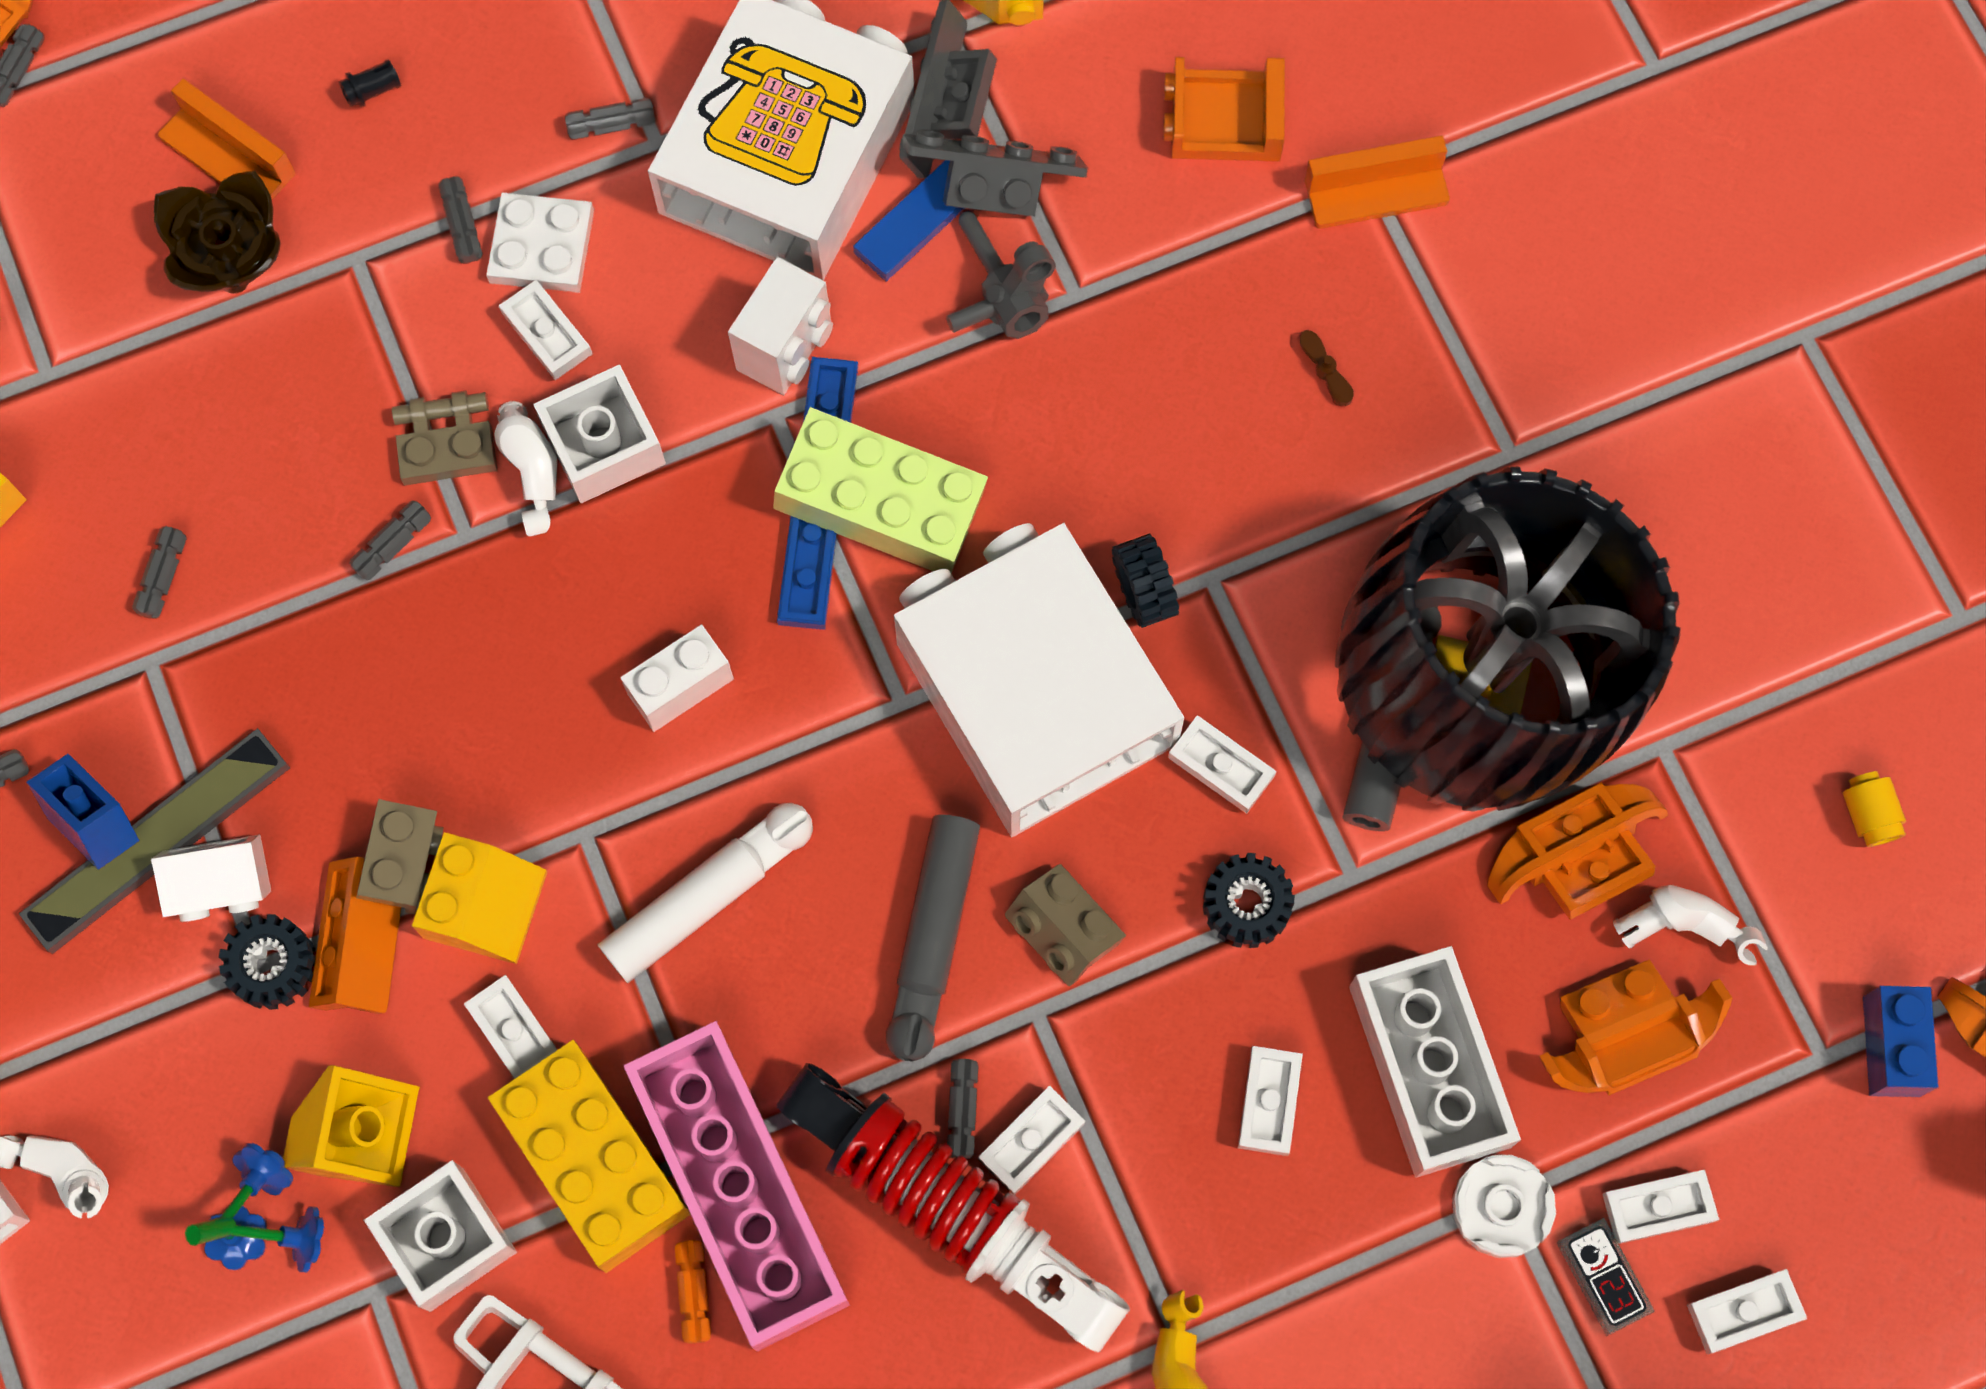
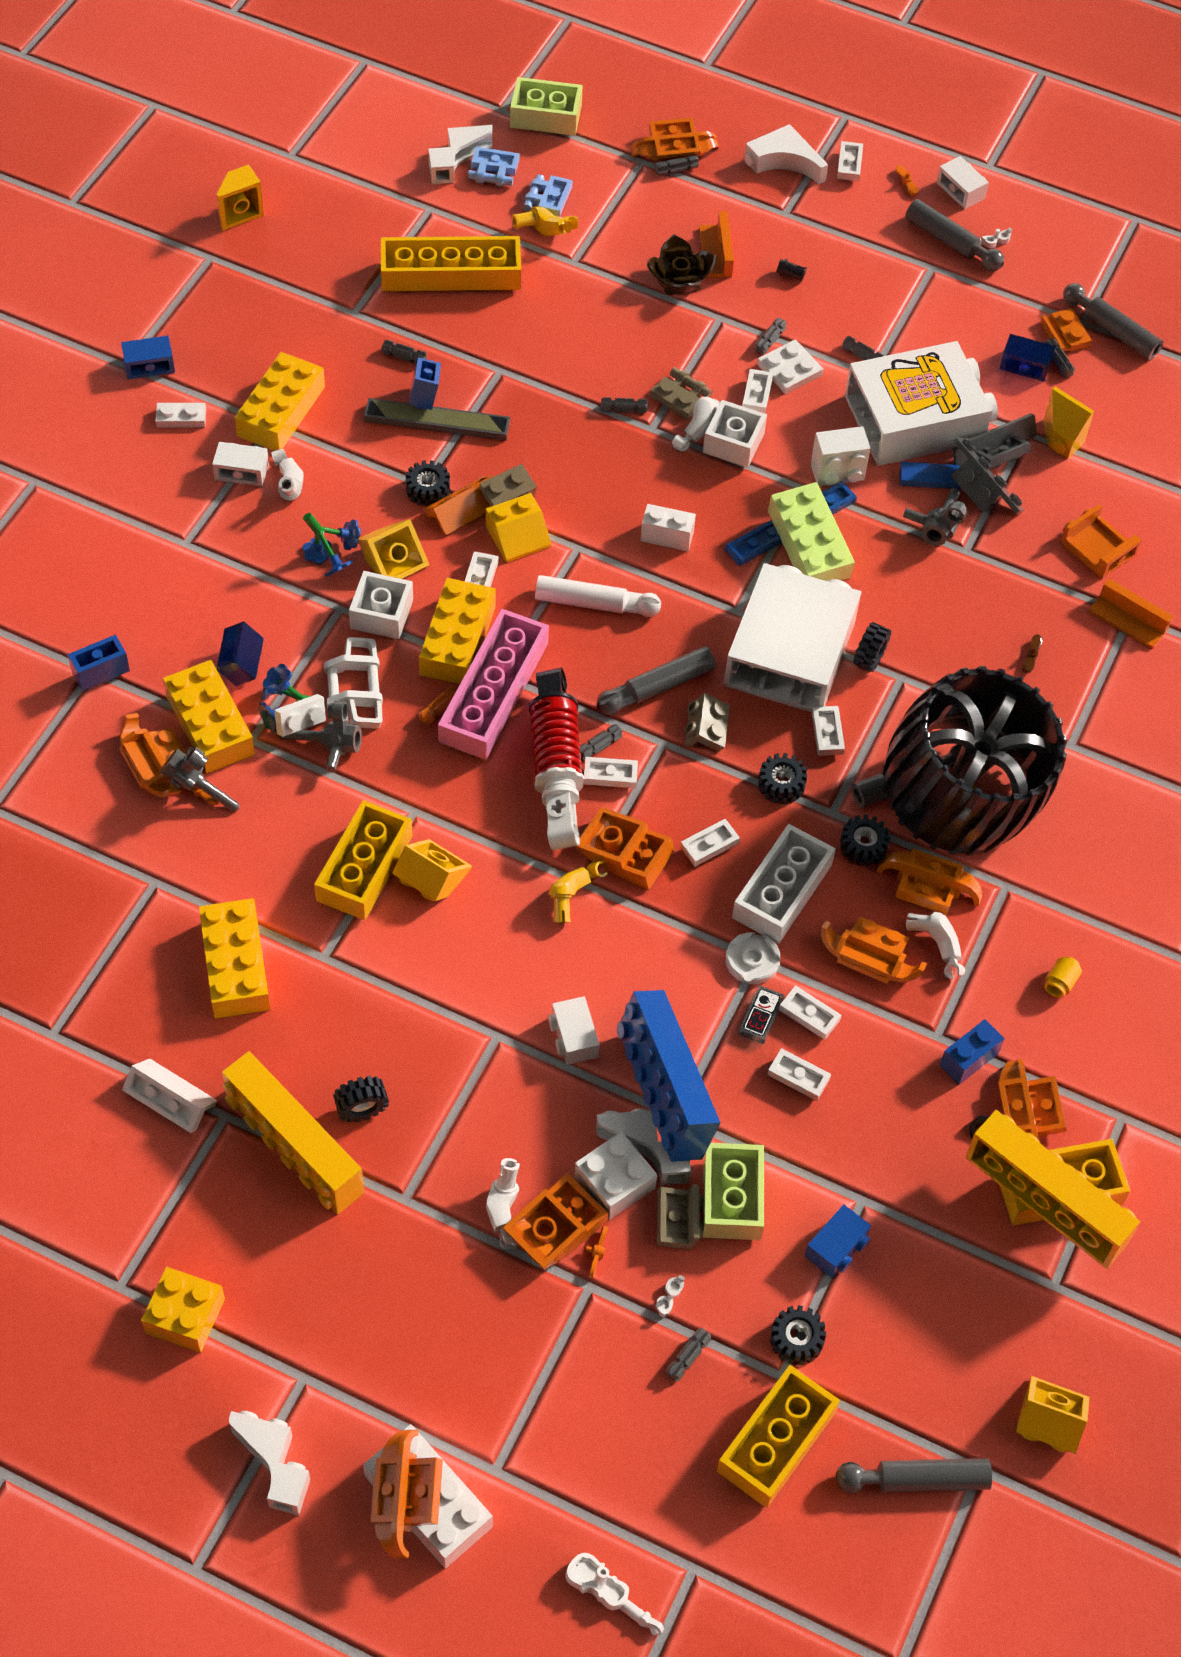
camera: 45 degrees right, 15 degrees down
dark grey axle [132,526,187,619] -> none
white brick [151,834,271,922] -> none
none -> orange slope [575,807,675,890]
none -> black bush [840,814,890,866]

